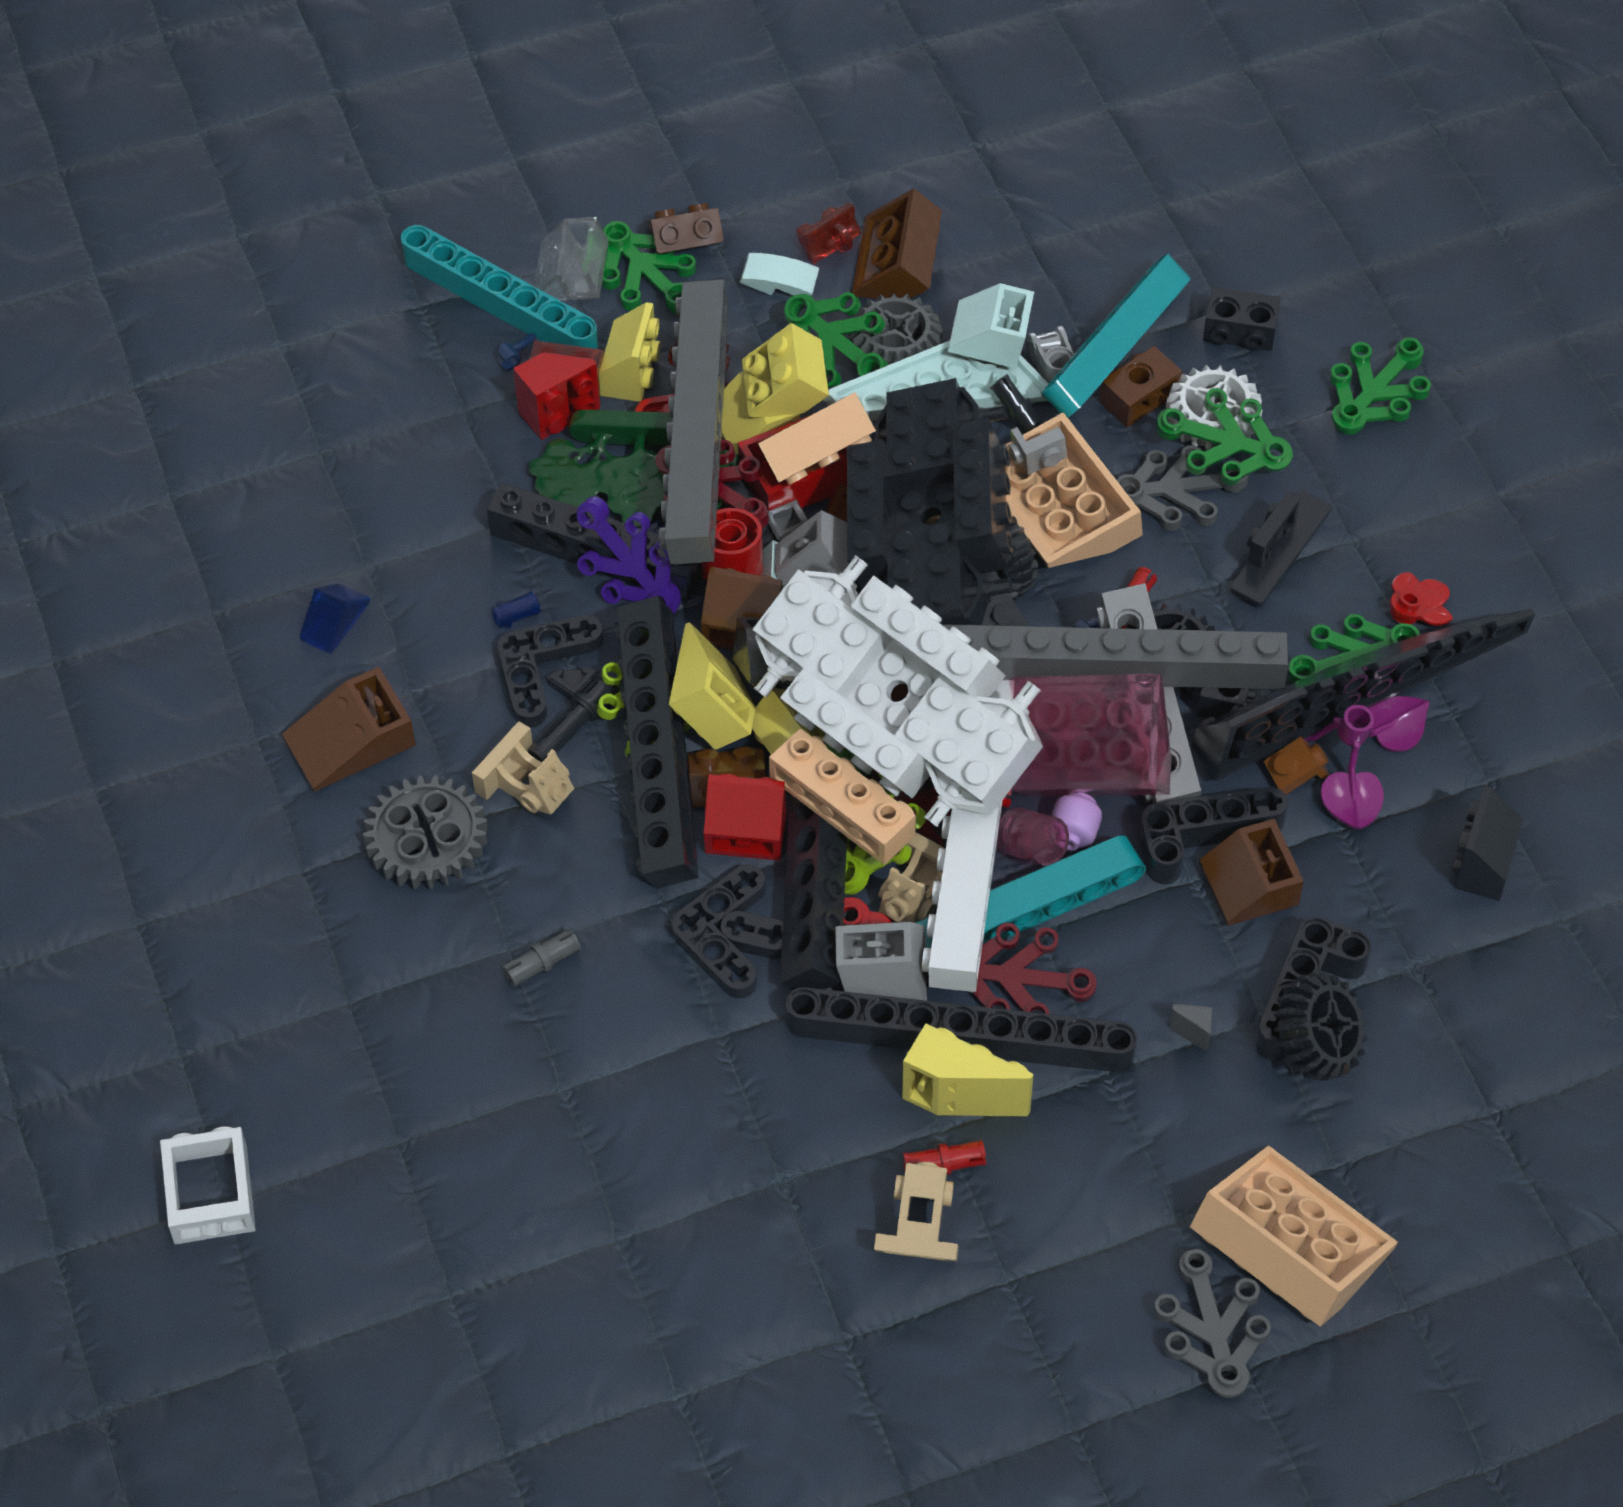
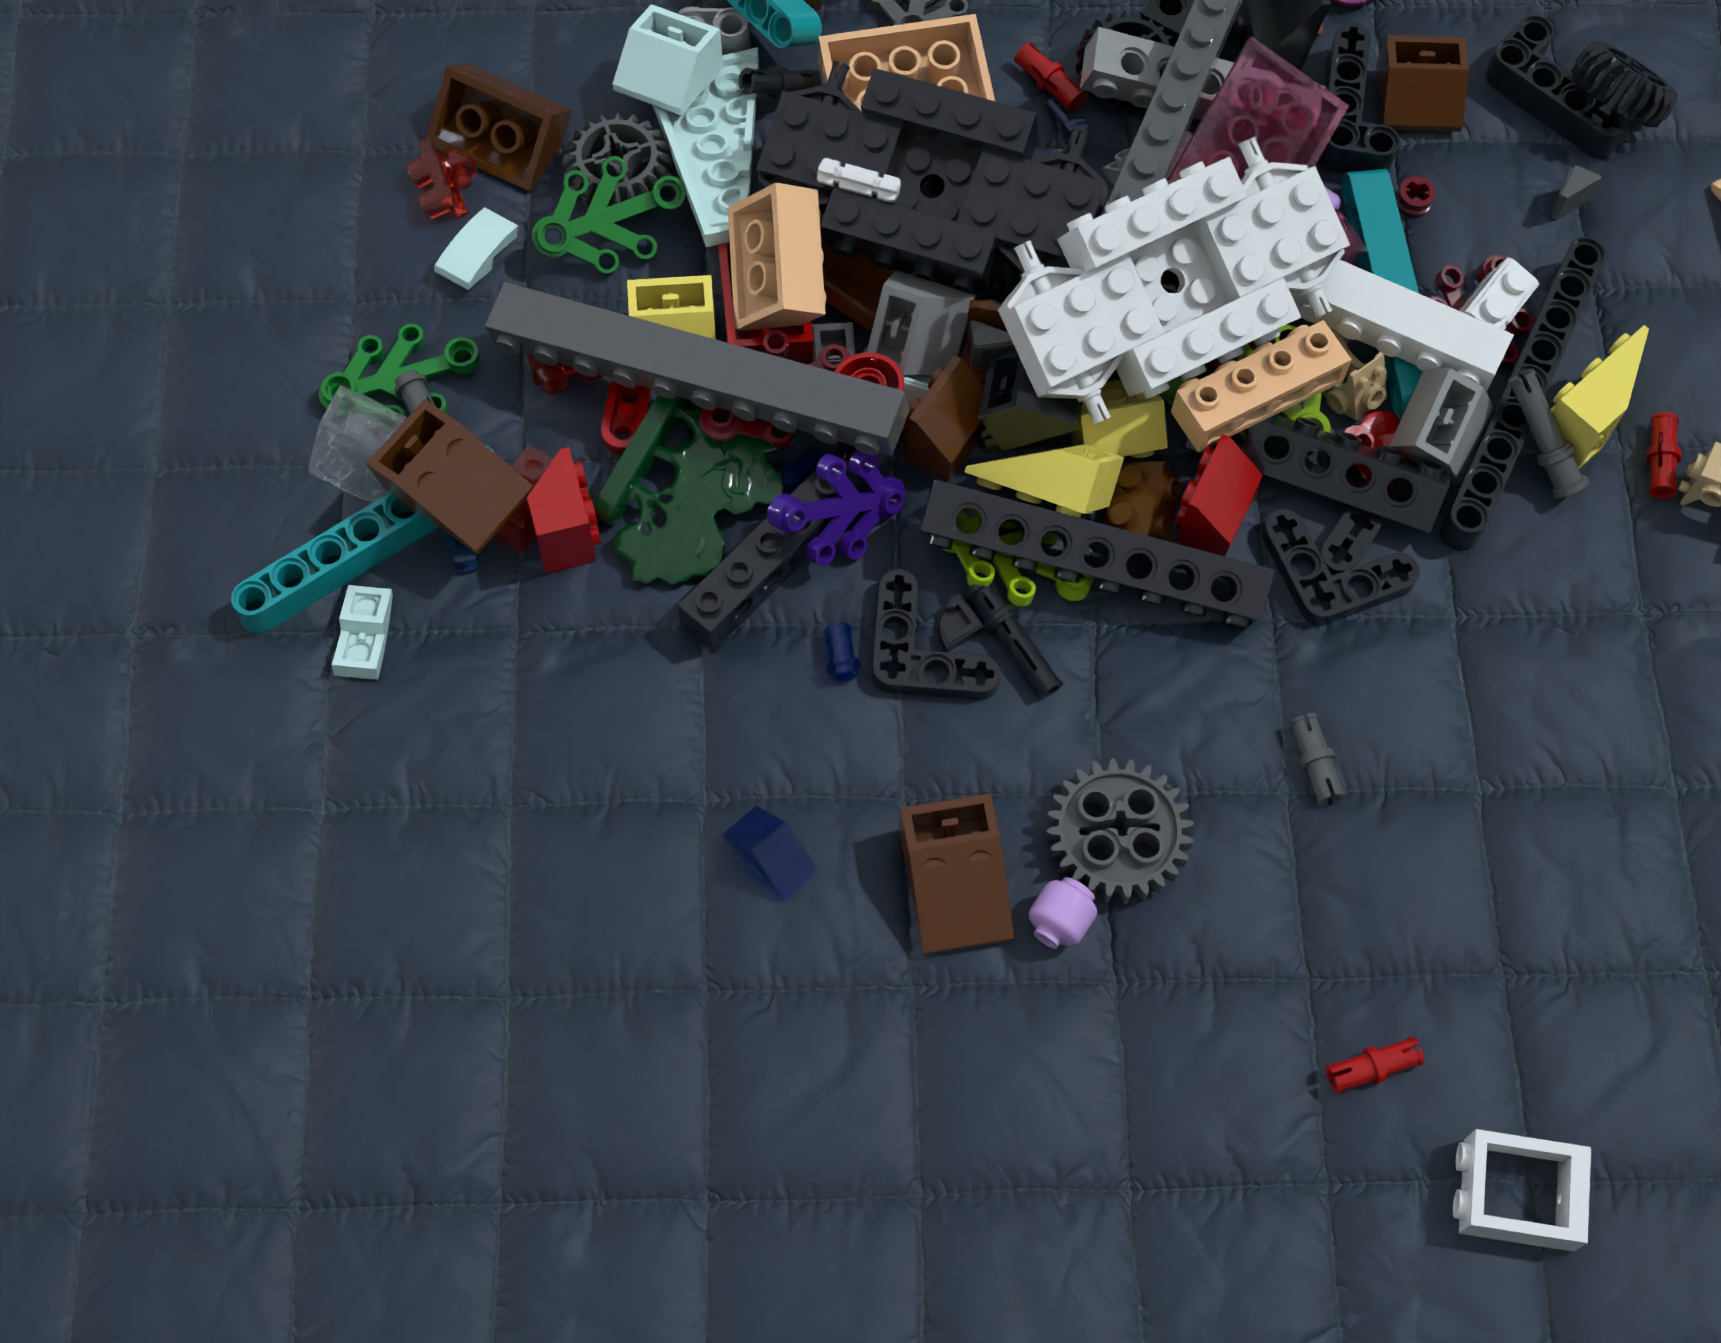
camera: 75 degrees left, 10 degrees up
tan tile [472,721,574,815] -> none
light yellow slope [599,302,661,402] -> none
reddish brown bracket [647,202,724,253] -> none
light yellow slope [742,323,829,418] -> none
light grey bracket [1008,427,1067,475] -> none
none -> light aqua slope [332,585,393,680]
none -> reddish brown slope [366,399,534,554]
none -> dark grey pin [394,370,435,413]
none -> white axle [817,158,901,203]
none -> lavender head [1029,877,1097,949]
none -> red pin [1325,1036,1424,1094]
none -> dark red bush [1396,176,1436,218]
none -> white brick [1459,257,1539,330]
none -> dark grey pin [1508,369,1590,499]

